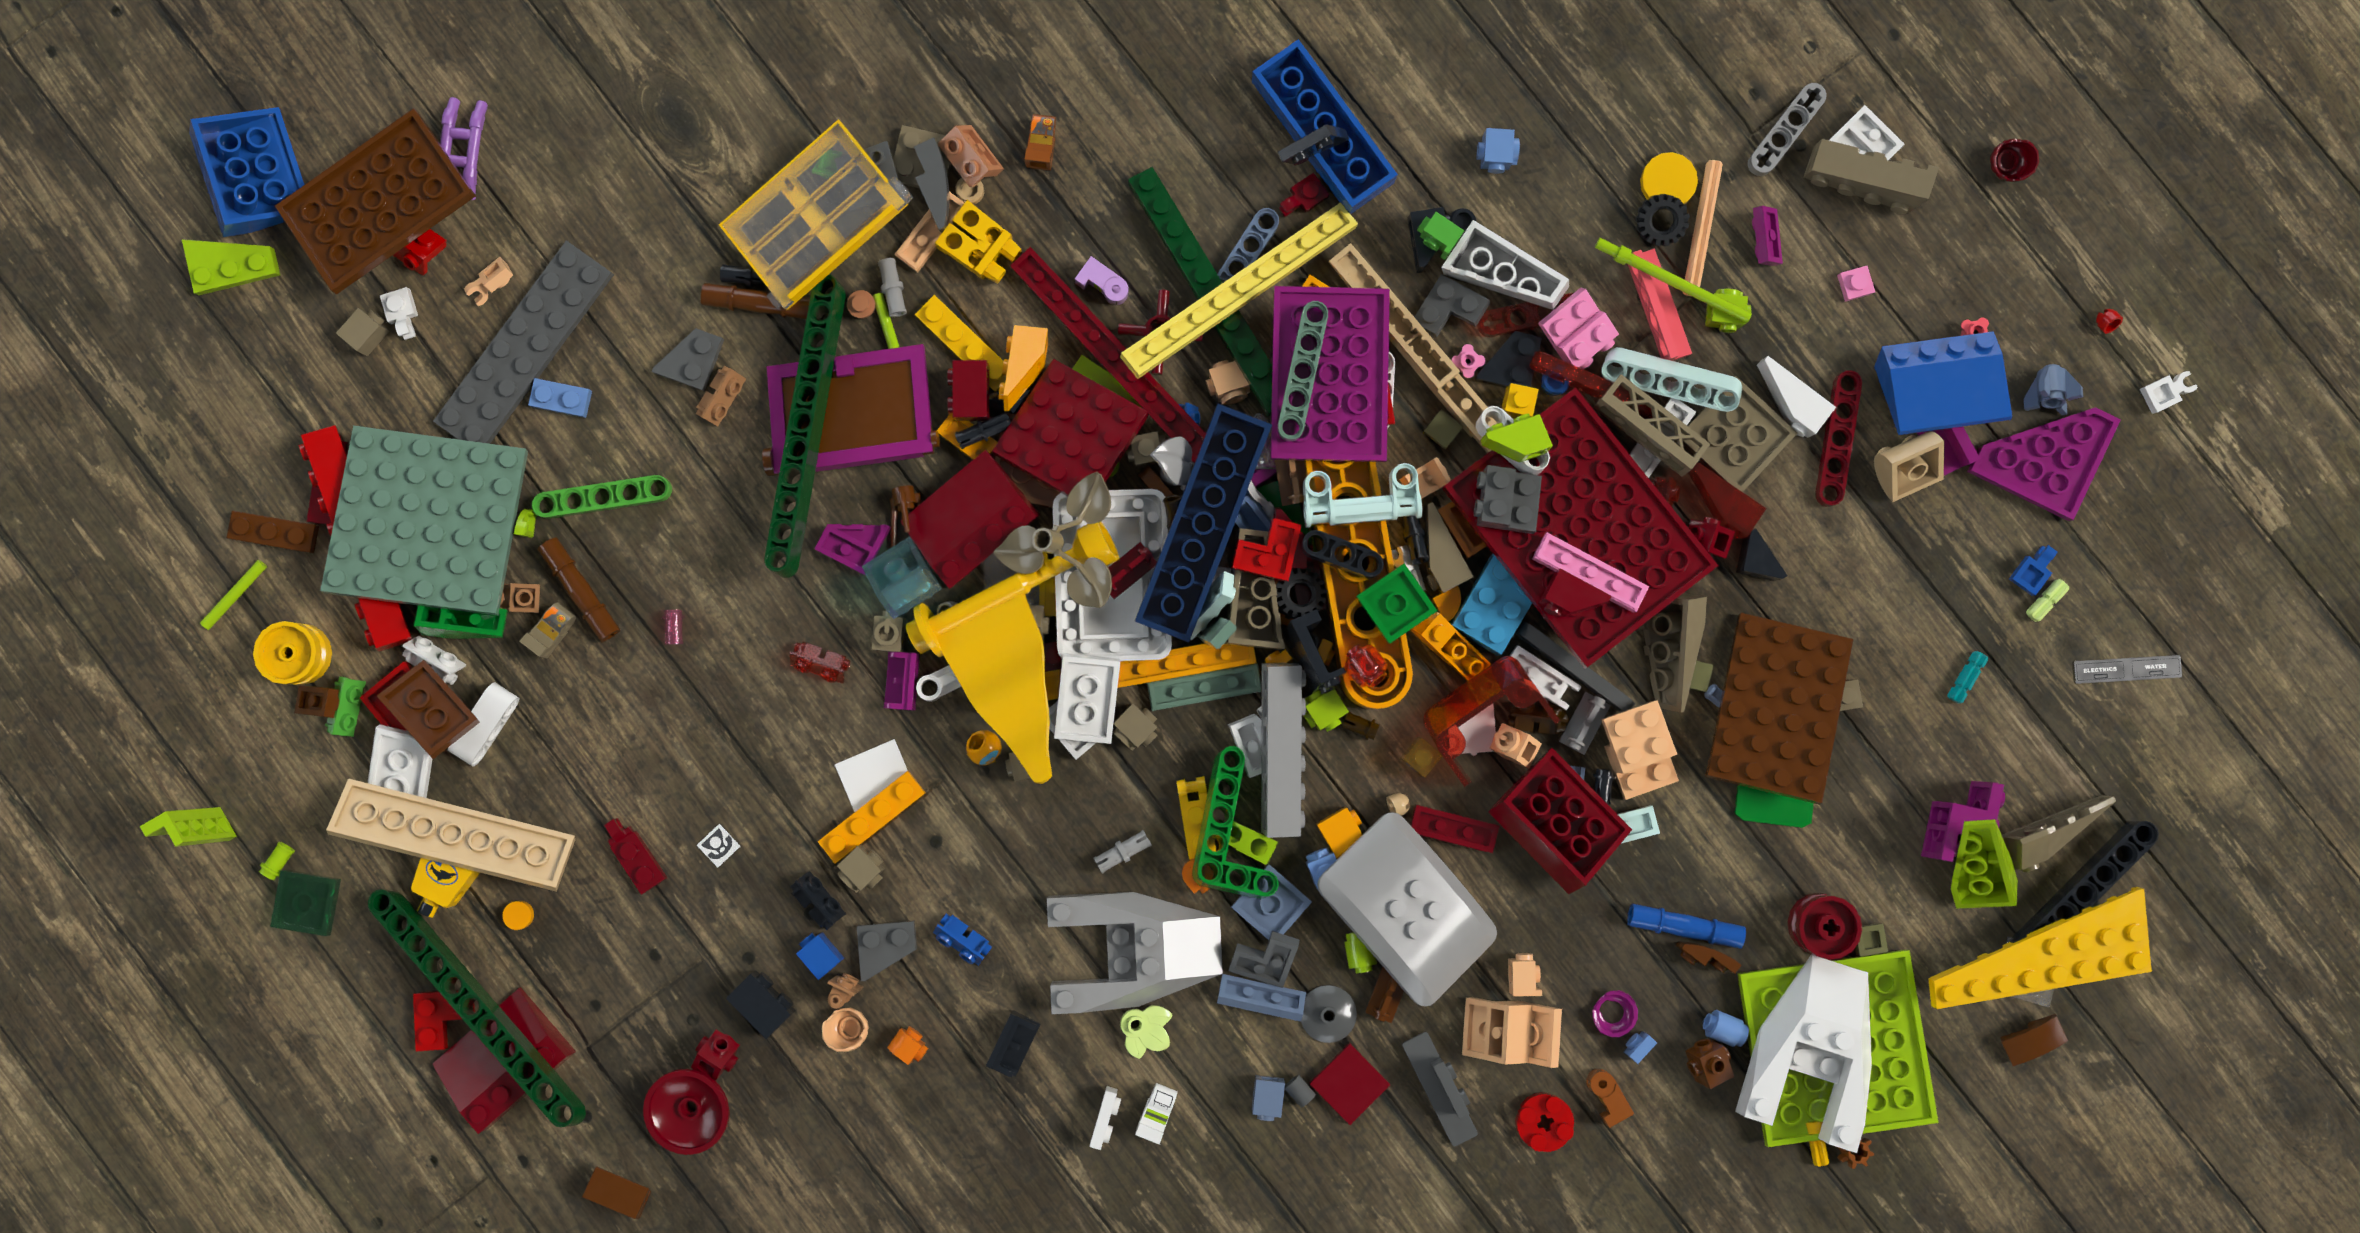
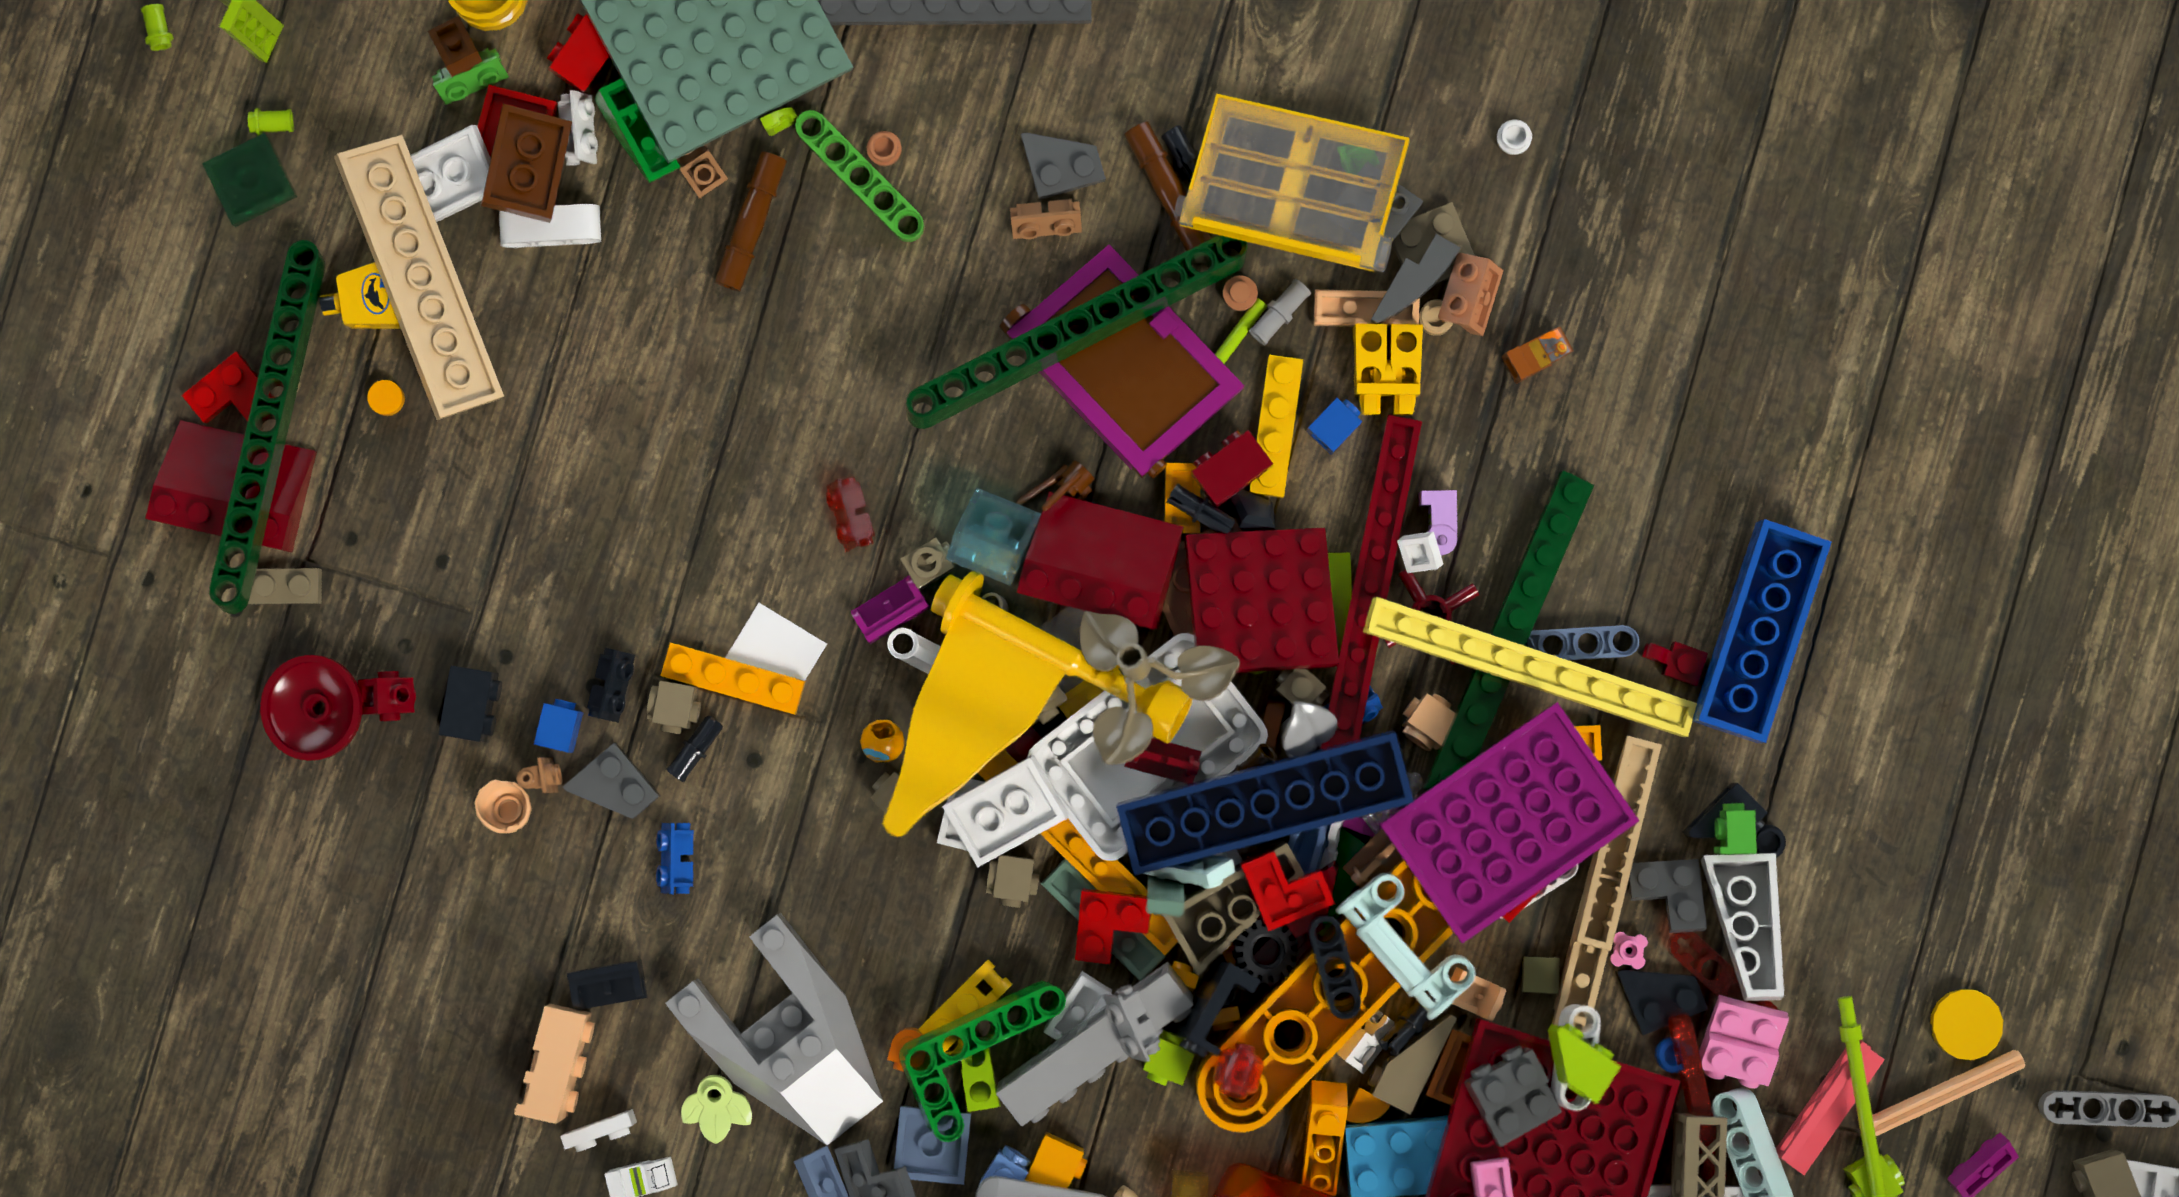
camera: 60 degrees right, 0 degrees up
dark tan leg [519,602,576,659] -> none
medium blue plate [528,378,592,418] -> none
reddish brown hinge [582,1166,651,1219] -> none
dark red hinge [604,818,667,895] -> none
clear pink pin [662,610,685,644] -> none
clear sticker [697,824,740,868] -> none
magenta wing [815,524,891,575] -> none
orange plate [887,1026,929,1065] -> none
light orange slope [999,325,1048,411] -> none
light grey pin [1094,830,1152,874] -> none
sand green beam [1277,301,1328,441] -> none
black wing [1278,124,1349,166] -> none
dark brown pin [1342,712,1380,740] -> none
green plate [1356,563,1437,644] -> none
medium blue brick [1476,128,1520,174] -> none
yellow brick [1501,383,1539,419] -> none
black tyre [1636,194,1690,246] -> none
none -> lime pin [141,4,173,51]
none -> dark tan plate [248,568,322,605]
none -> light nougat wedge [514,1004,595,1124]
none -> black axle [666,716,723,782]
none -> nougat plate [867,131,902,166]
none -> red plate [1075,888,1151,964]
none -> light grey hinge [1102,985,1160,1062]
none -> blue brick [1306,398,1362,455]
none -> white plate [1397,531,1443,573]
none -> white plate [1497,120,1532,155]

